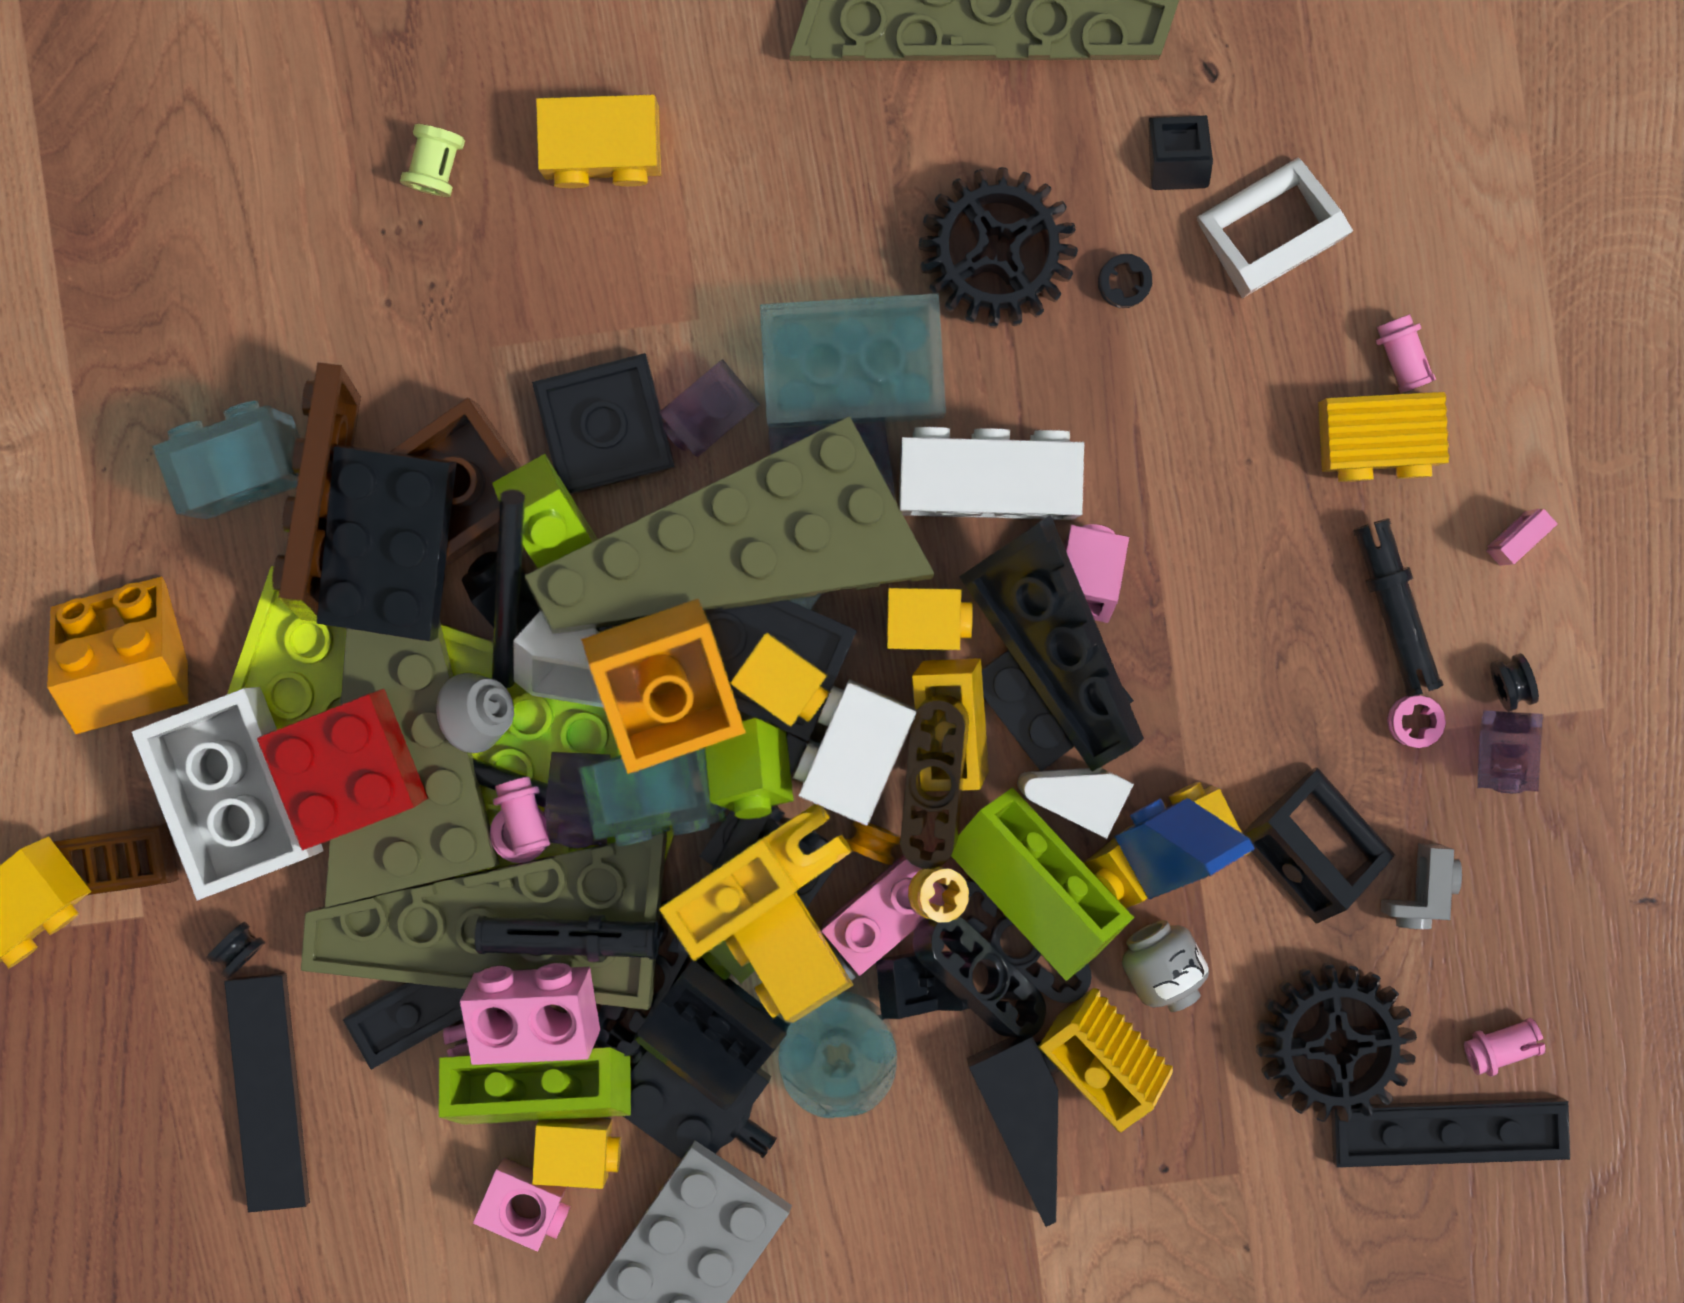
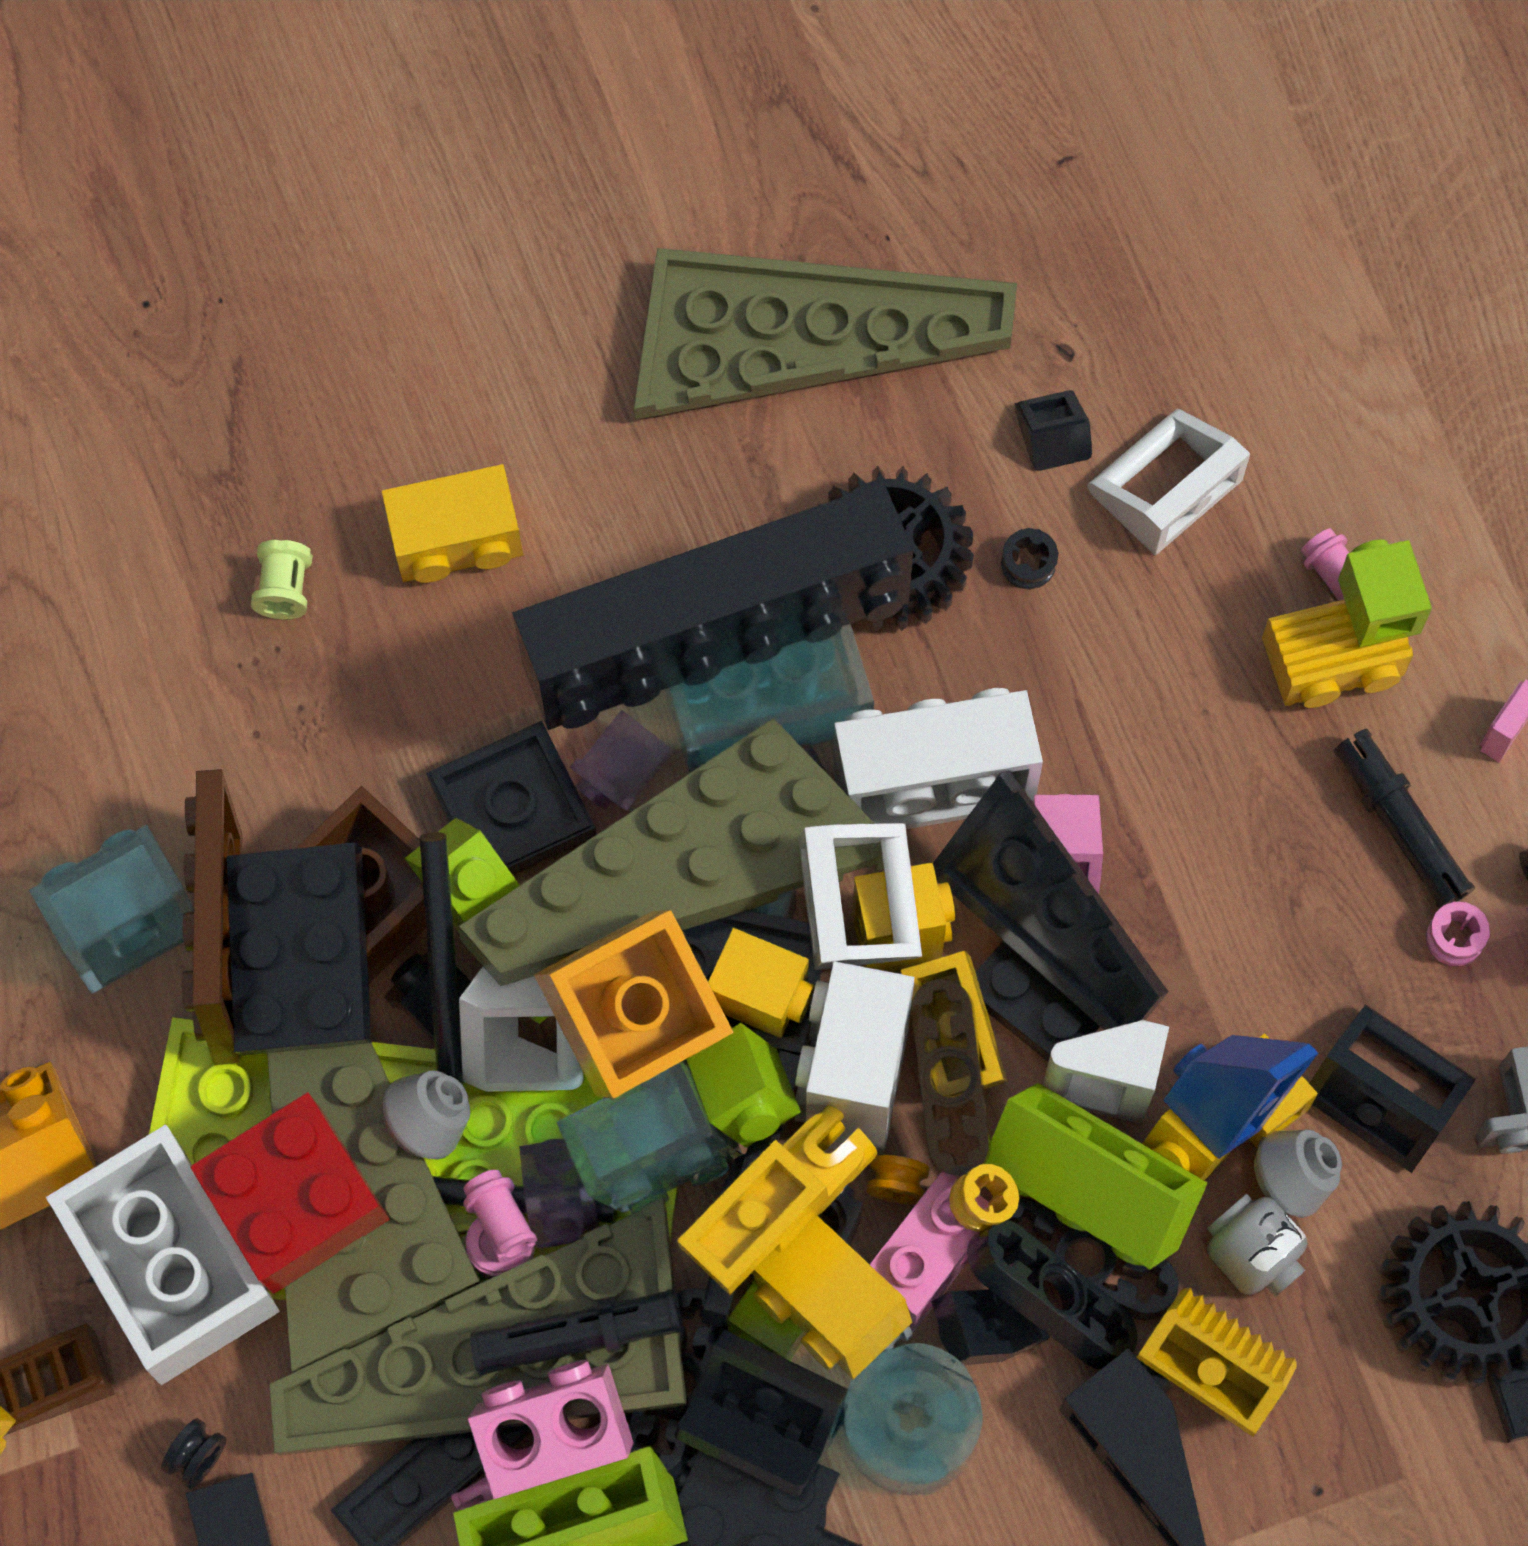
camera: 10 degrees left, 20 degrees down
none -> black brick [512,483,913,730]
none -> white tile [798,823,922,970]
none -> light grey cone [1254,1130,1342,1218]
none -> lime brick [1338,539,1432,647]

